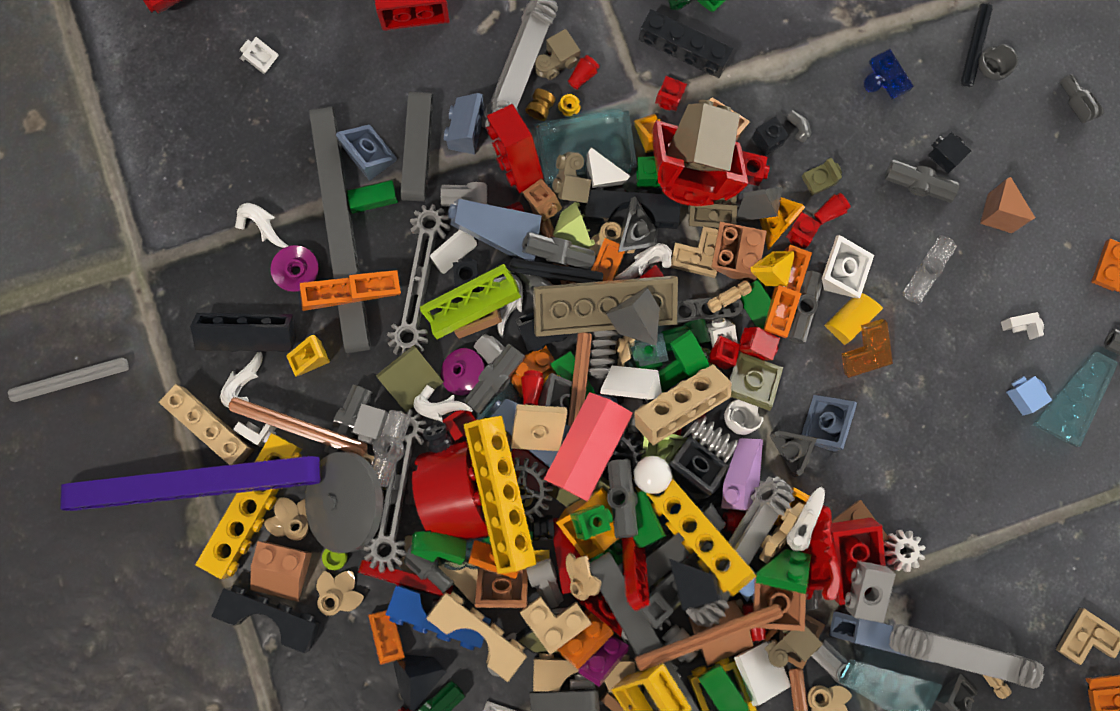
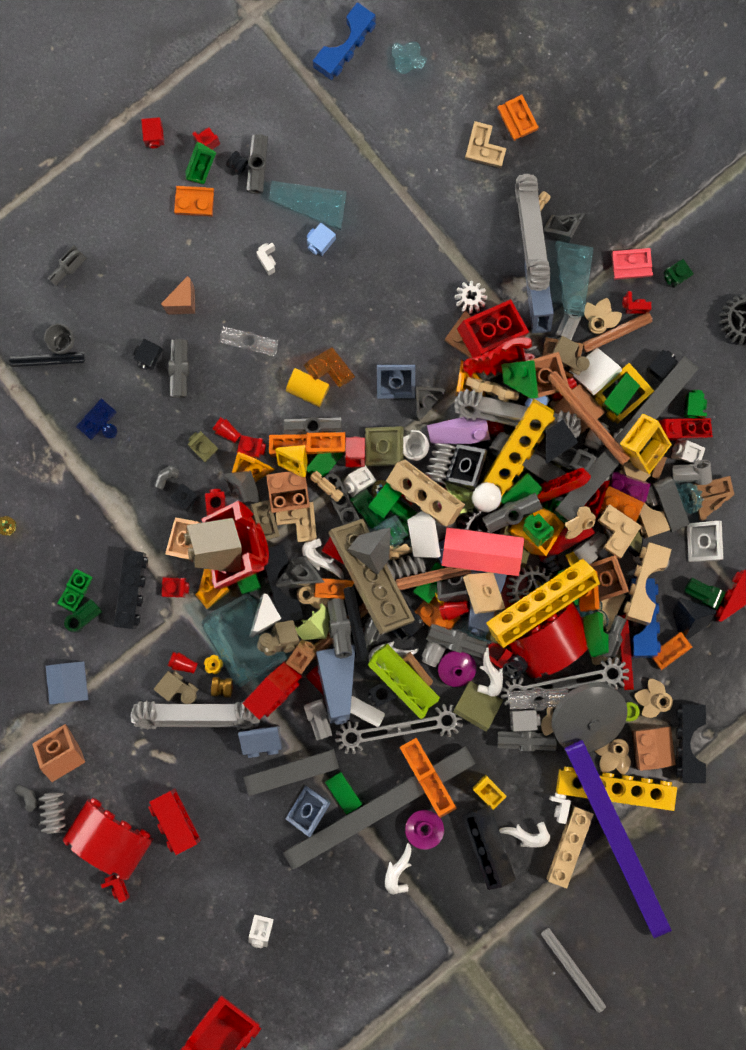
camera: 105 degrees left, 5 degrees up
nougat axle [228,397,368,457] -> none
red slope [707,335,740,369] -> none
white piece [786,487,825,551] -> none
white slope [822,235,874,298] -> none
light grey brick [845,561,896,623] -> none

